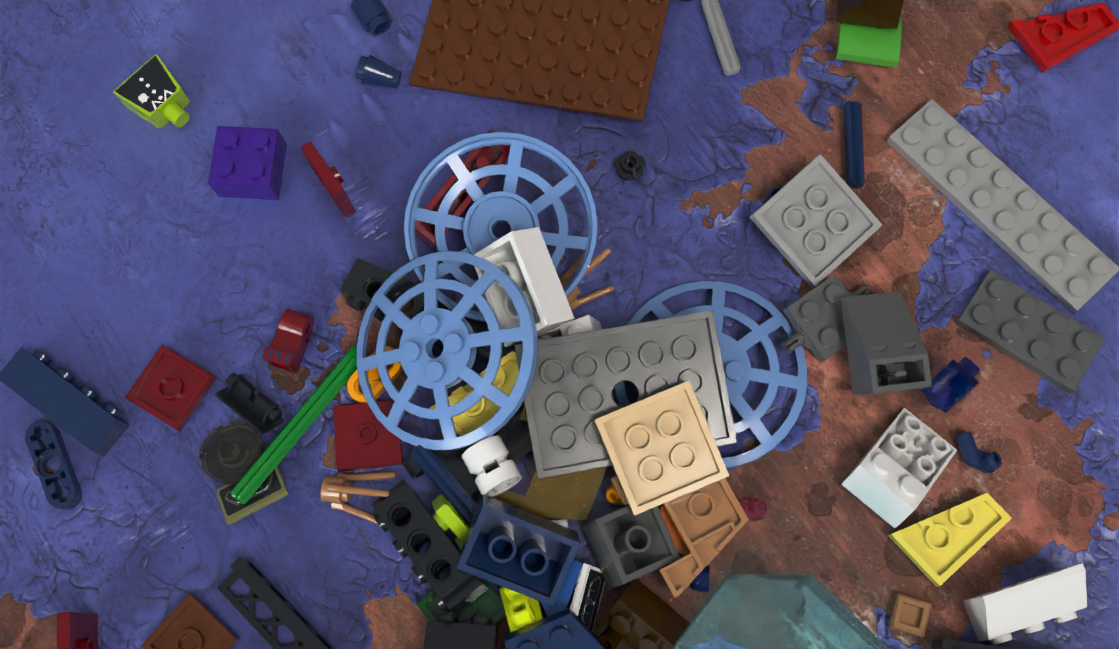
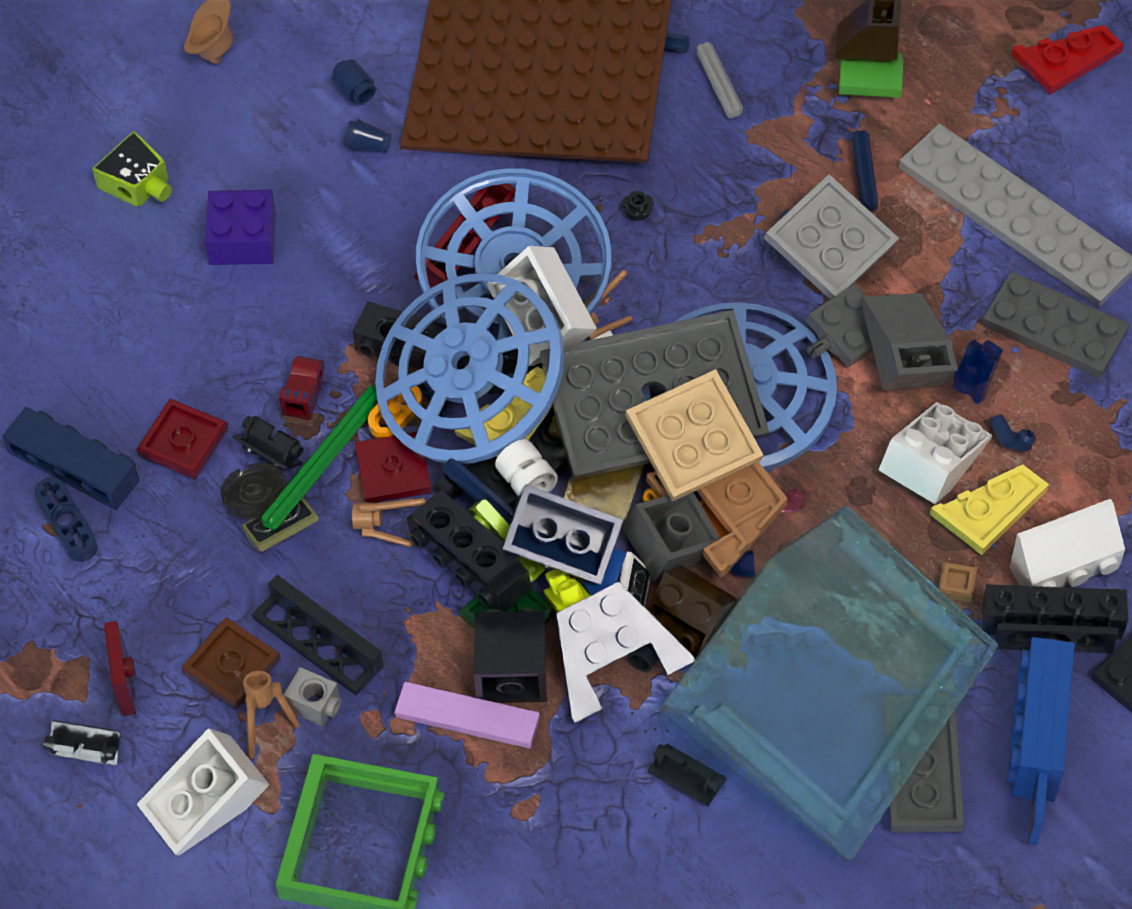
camera: 10 degrees left, 15 degrees down
dark red plate [301,141,356,218] -> none

